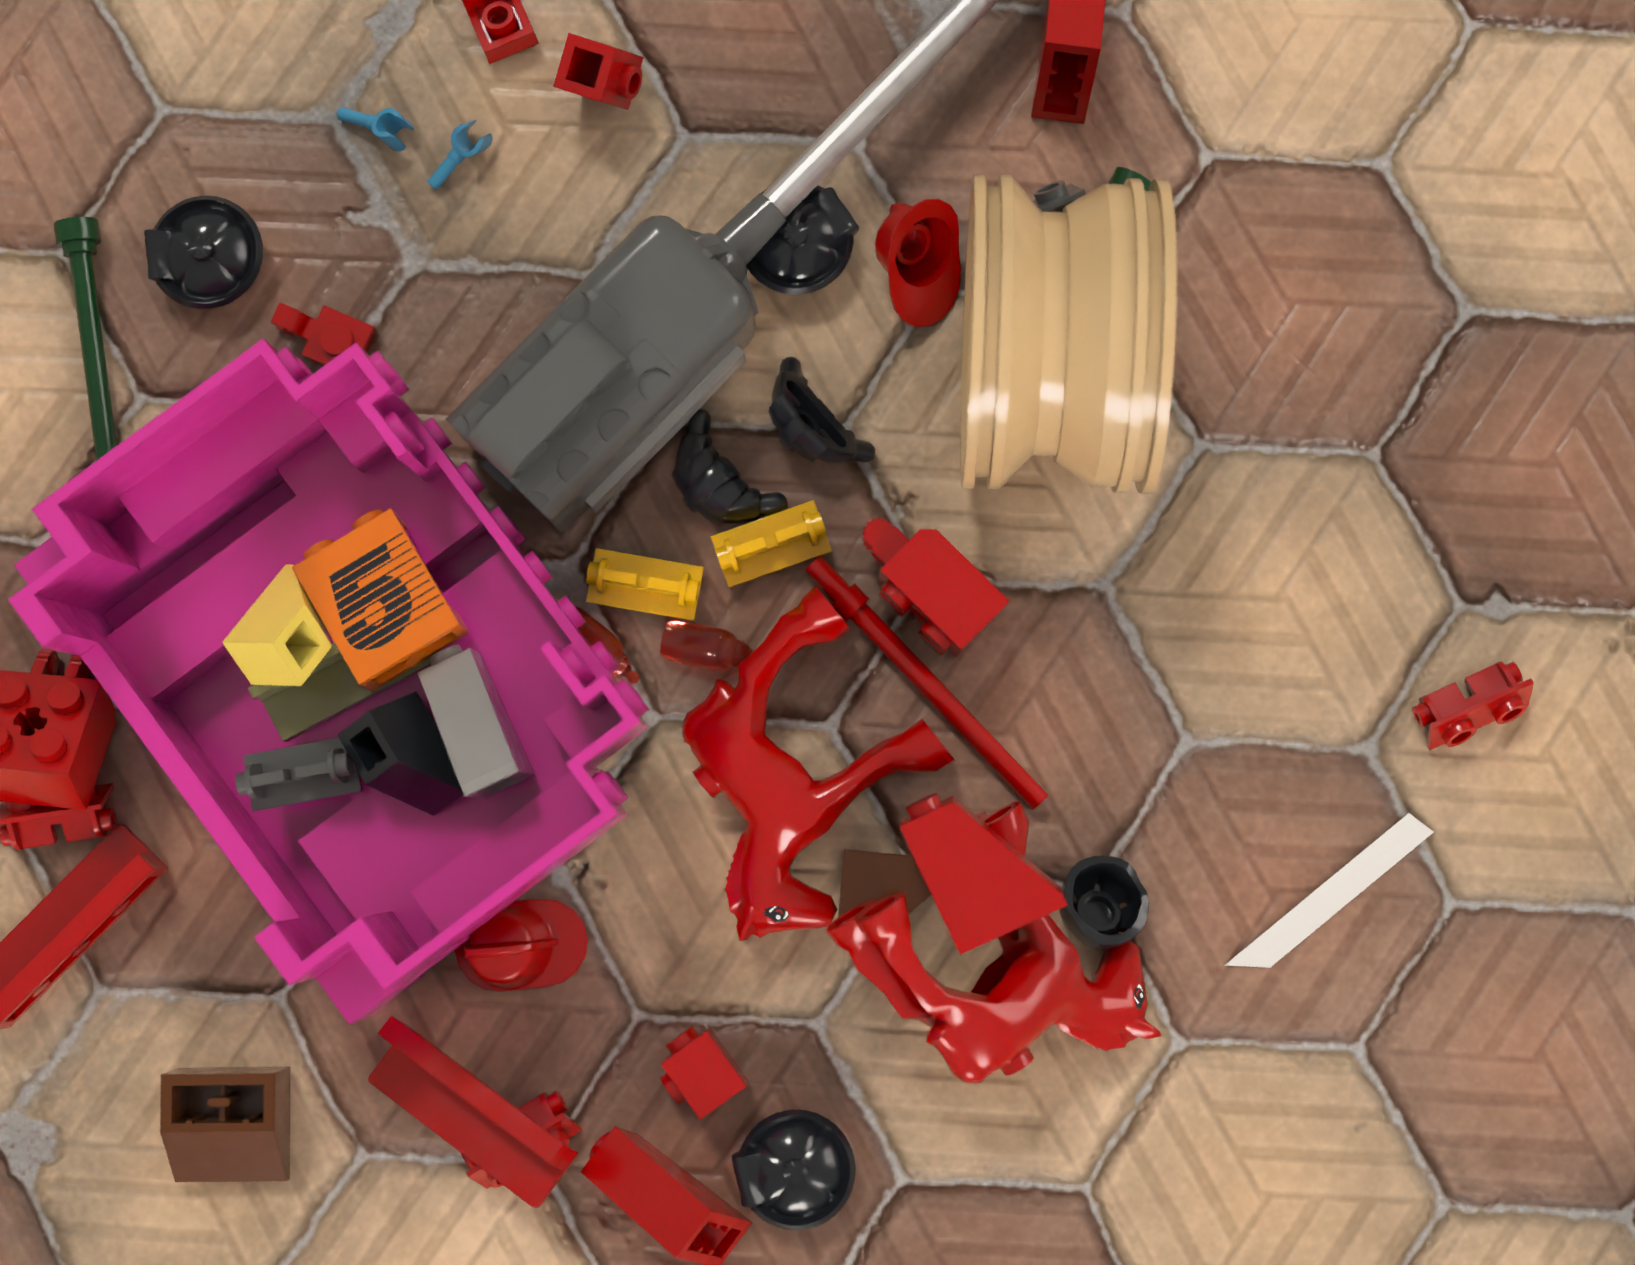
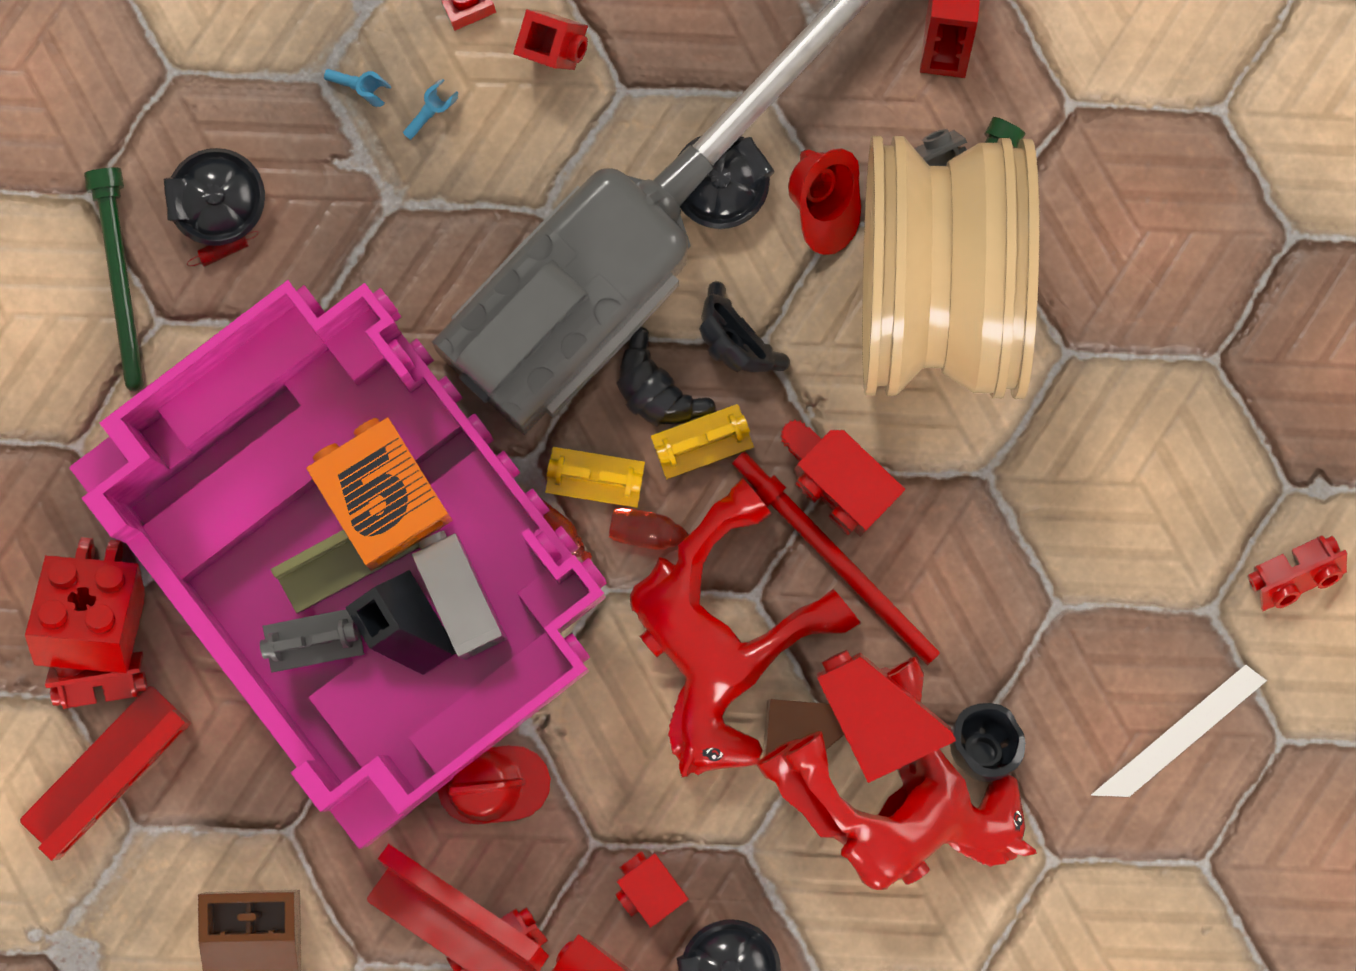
camera: 10 degrees left, 0 degrees up
light yellow slope [222,564,332,686] -> none
red plate [271,302,377,366] -> none
none -> red piece [187,231,259,267]

